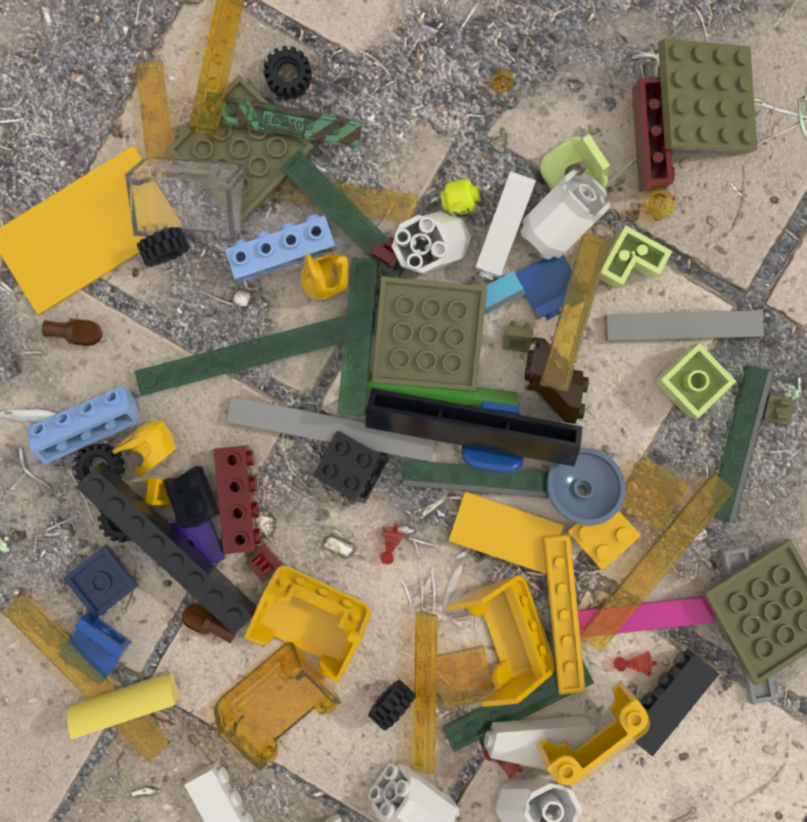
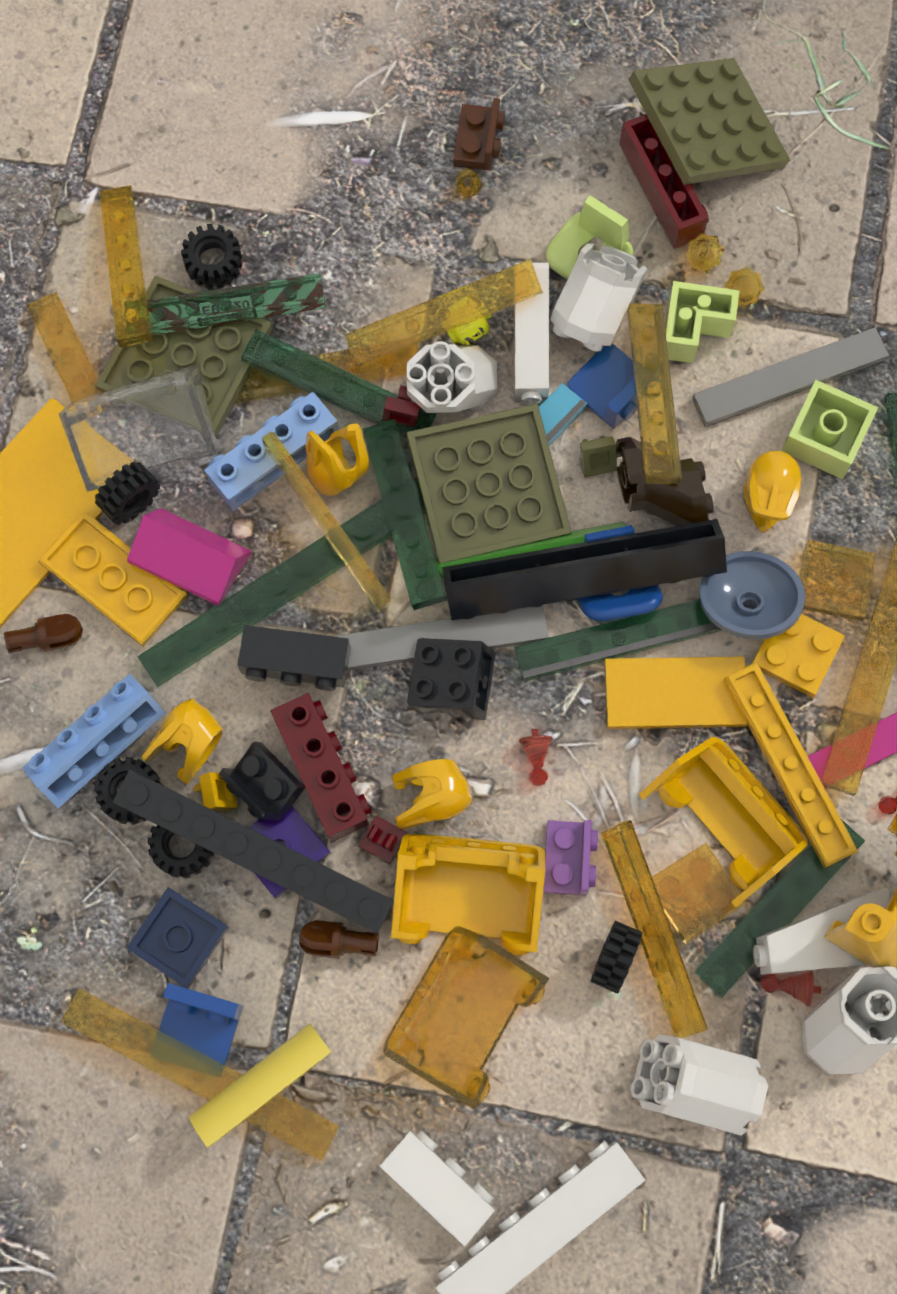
camera: 15 degrees left, 15 degrees down
none -> yellow tile [38,510,188,647]
none -> dark pink slope [127,508,251,606]
none -> black brick [237,625,351,691]
none -> clear yellow tile [262,431,391,613]
none -> clear yellow tile [344,259,543,367]
none -> yellow helmet [392,759,473,829]
none -> reddish brown bracket [453,98,505,171]
none -> medium lavender bracket [543,820,598,896]
none -> clear yellow piece [723,266,765,309]
none -> yellow helmet [744,451,802,532]

